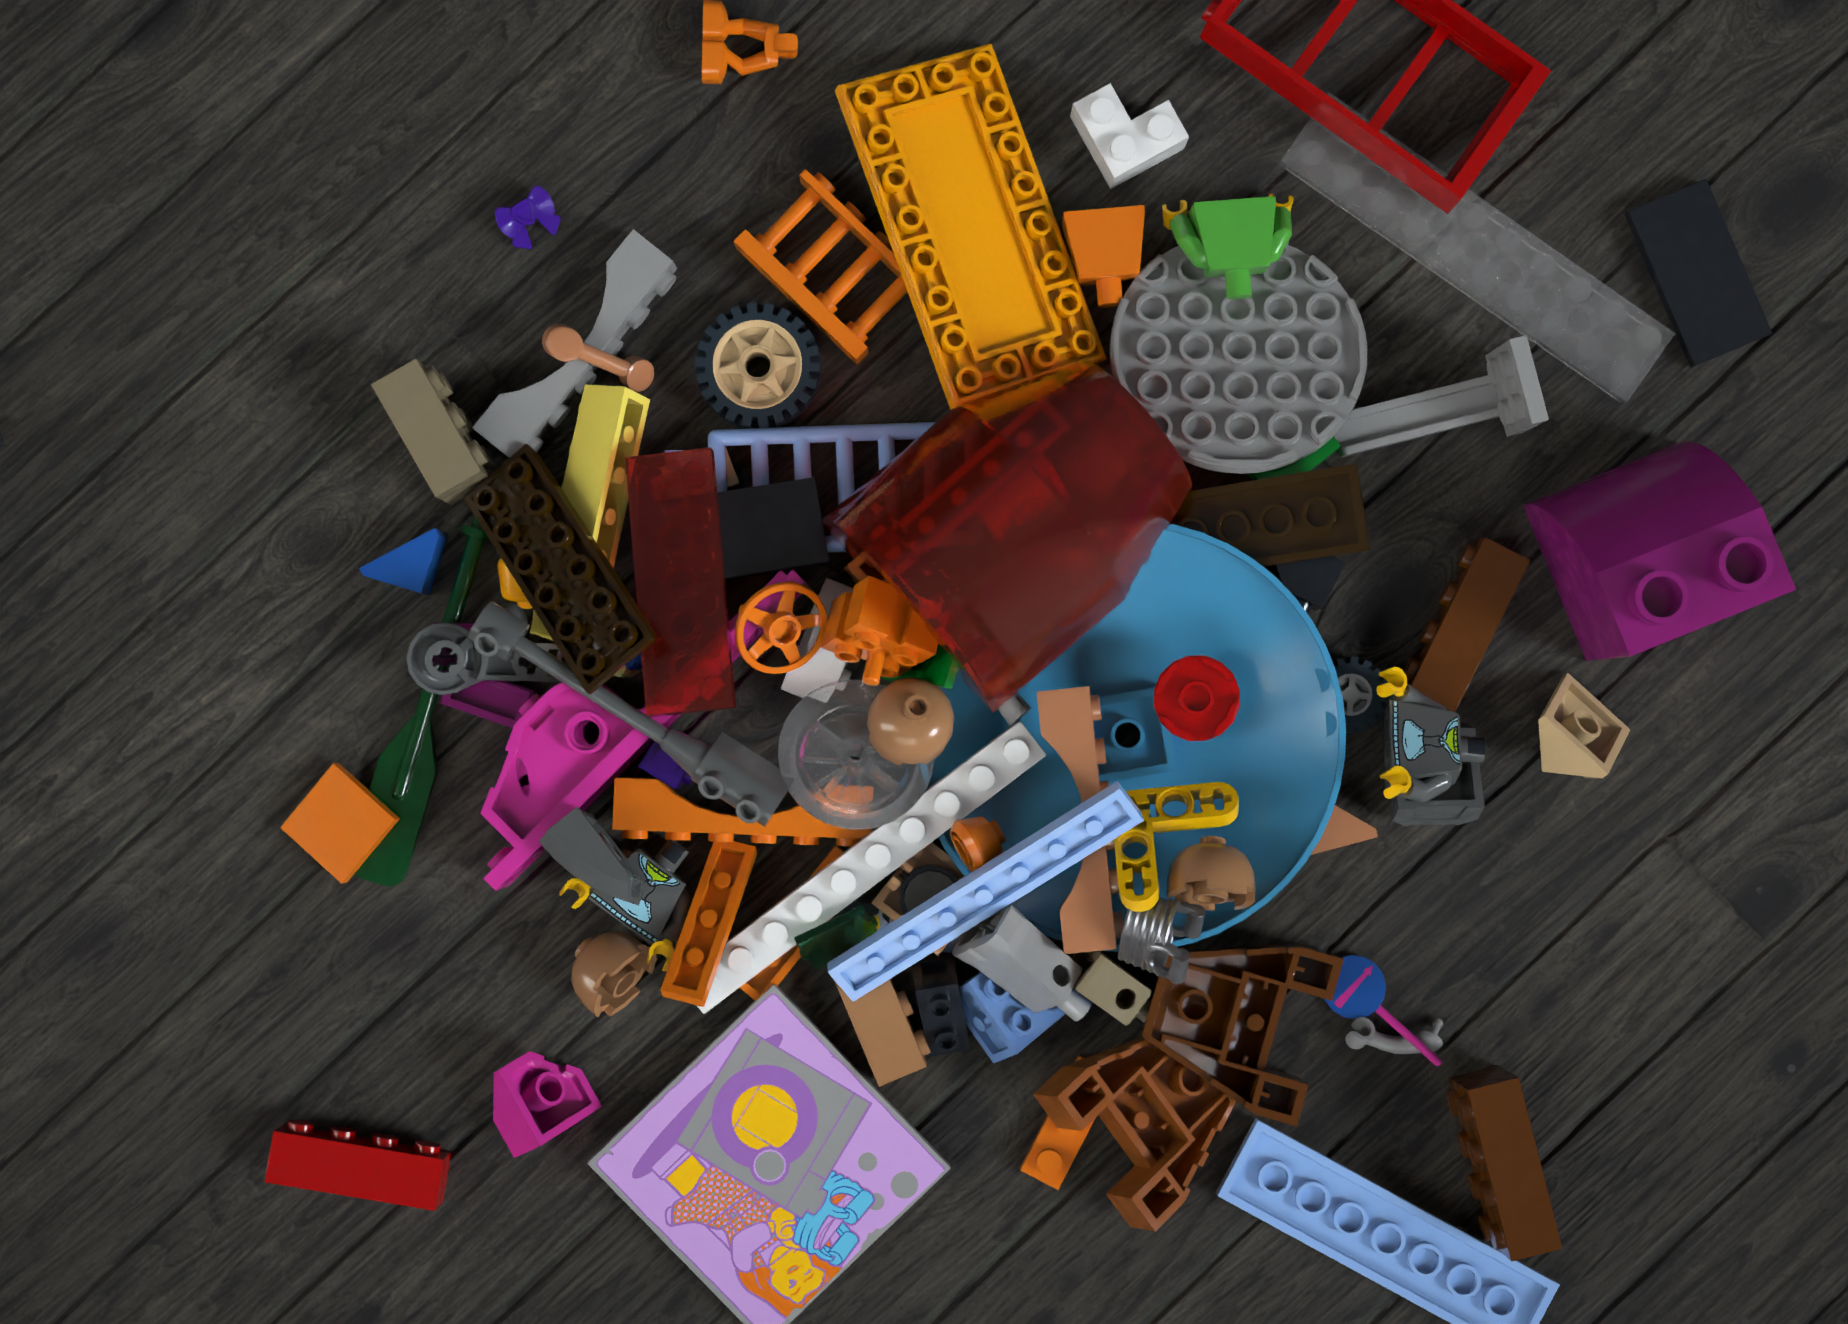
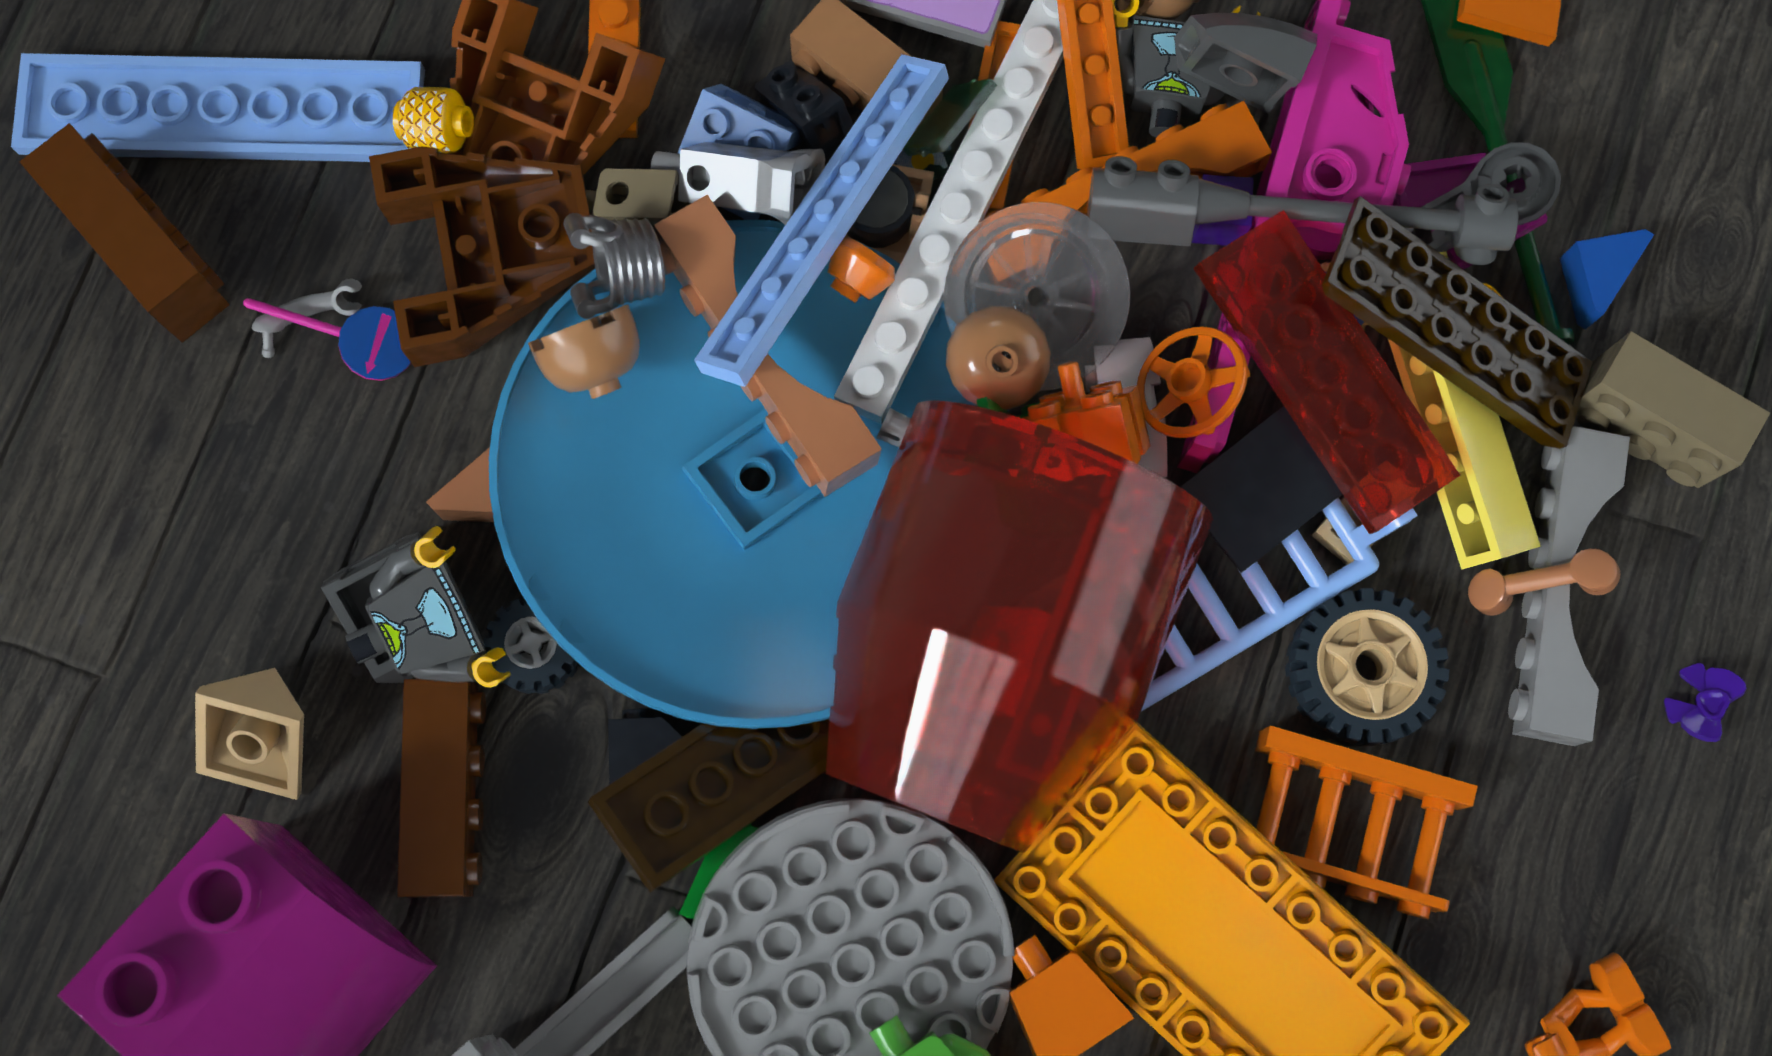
camera: 150 degrees right, 10 degrees down
yellow beam [1114,782,1239,912] -> none
red tile [1154,655,1240,741] -> none
none -> yellow head [393,87,474,154]

